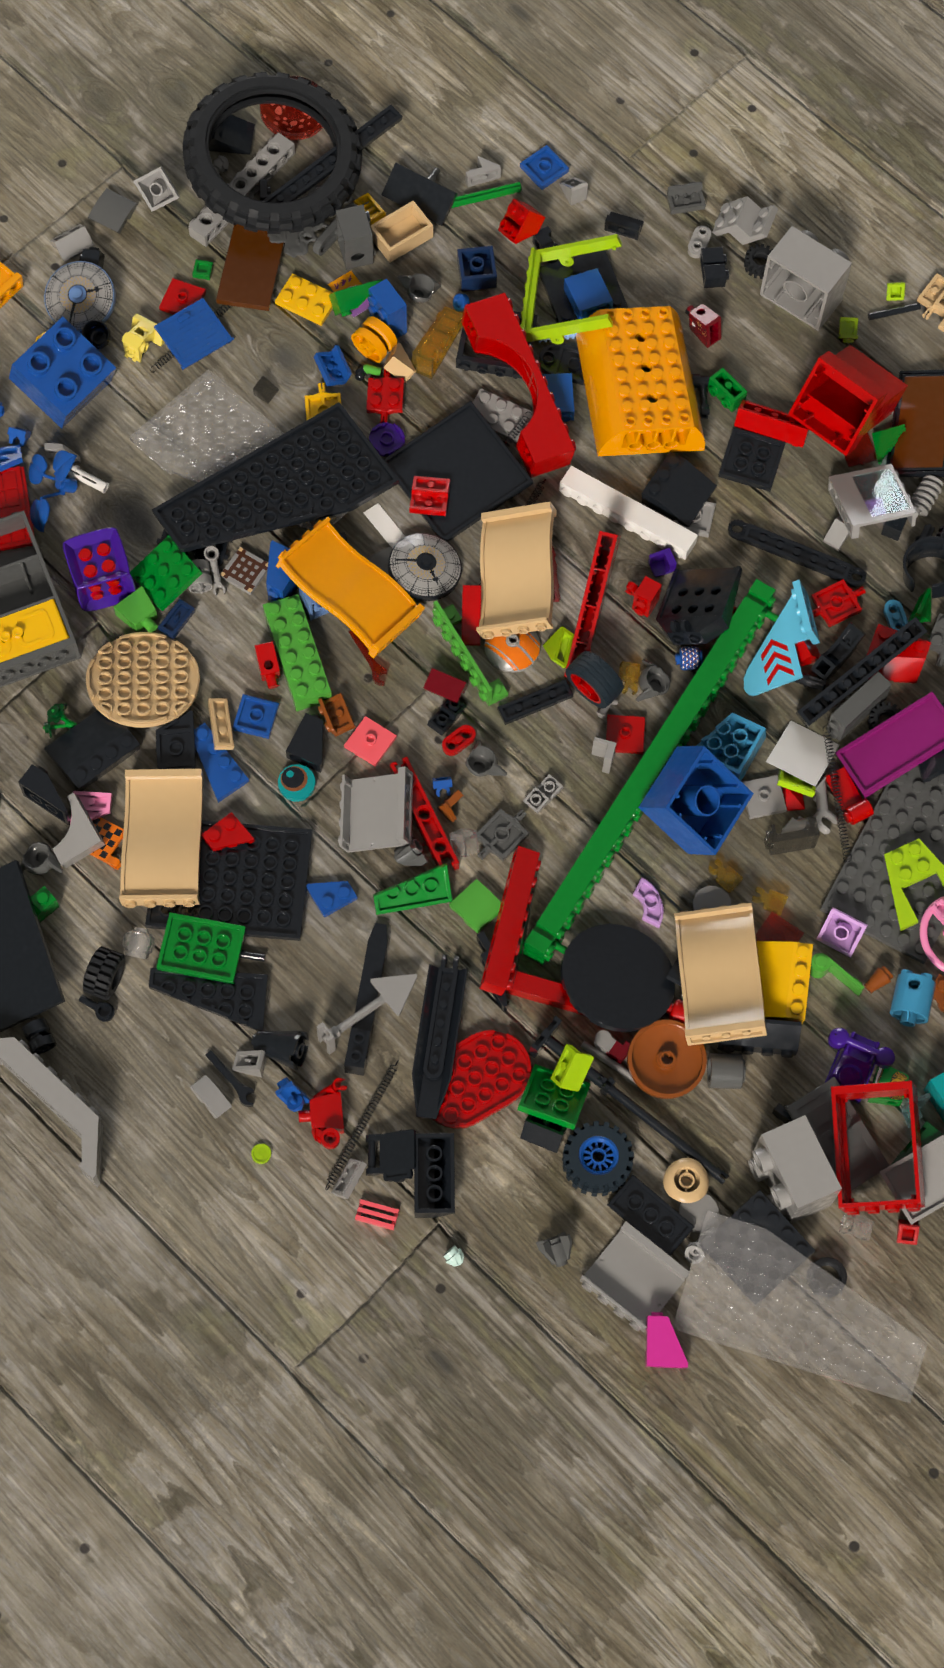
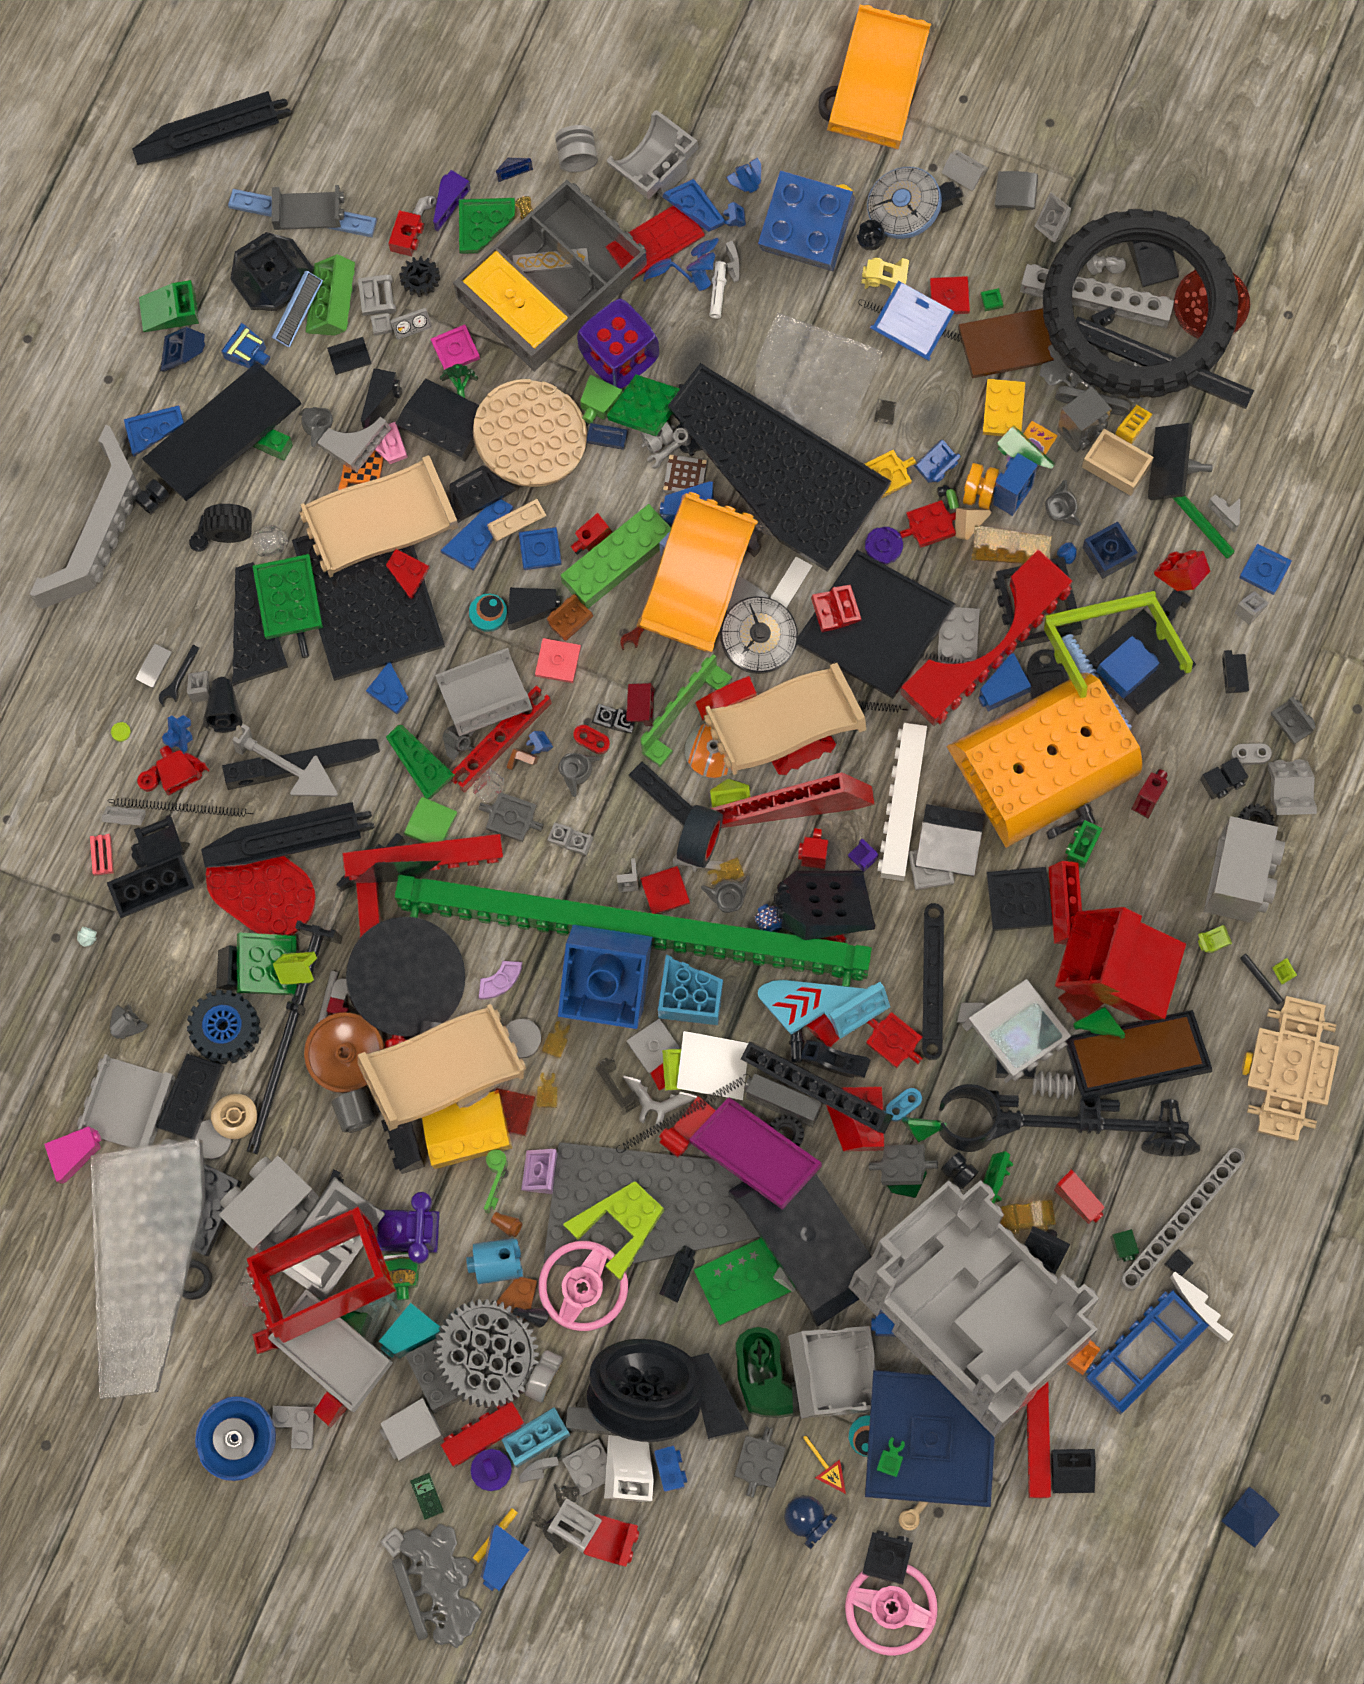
camera: 75 degrees right, 5 degrees up
none -> dark pink tile [431,324,480,370]

